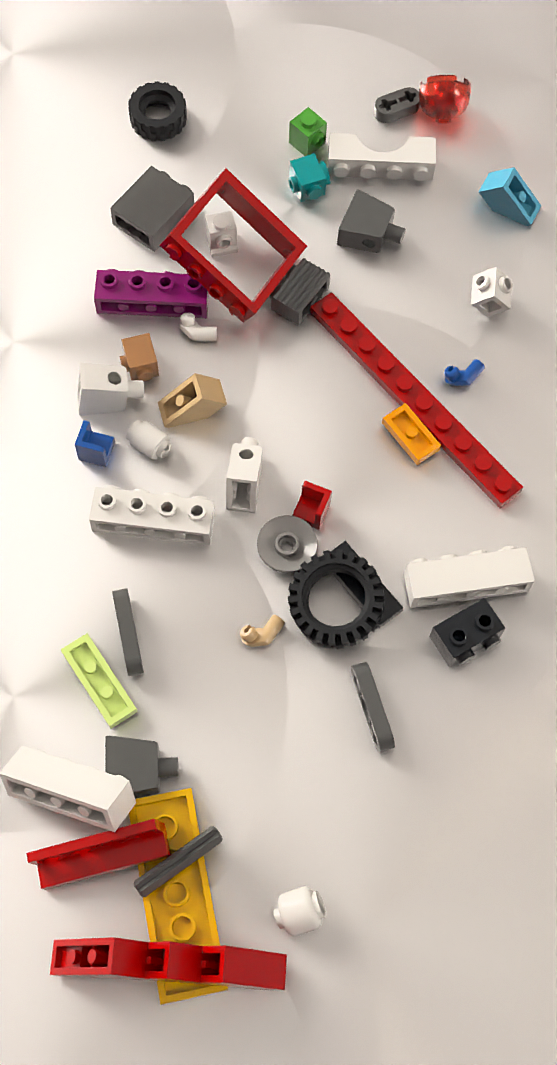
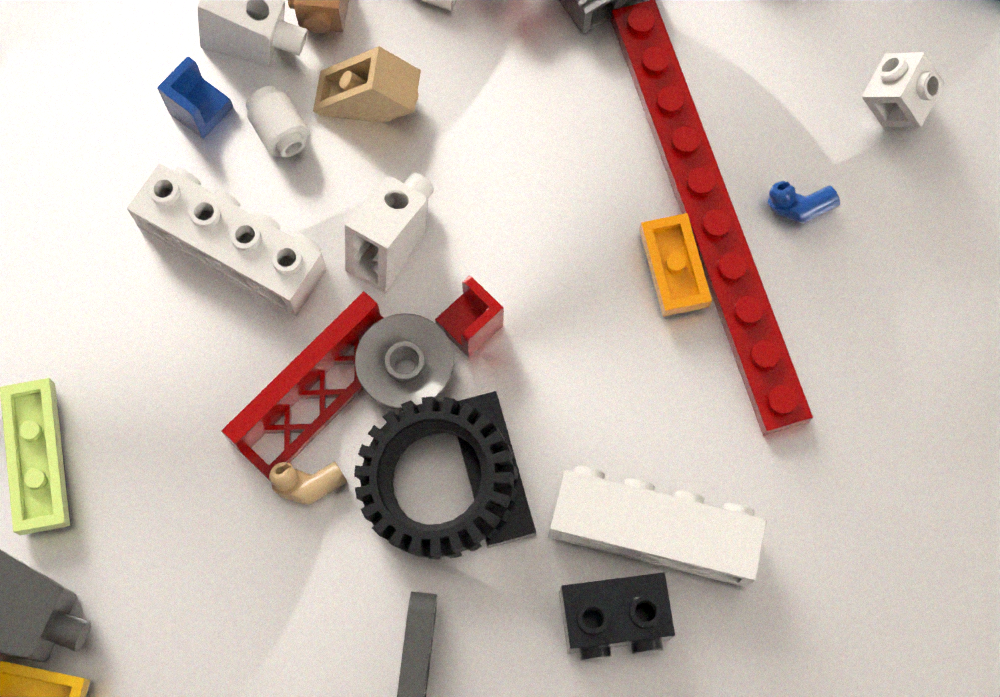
camera: 25 degrees right, 5 degrees up
dark grey beam [112,588,144,676] -> none
none -> red fence [221,291,384,481]

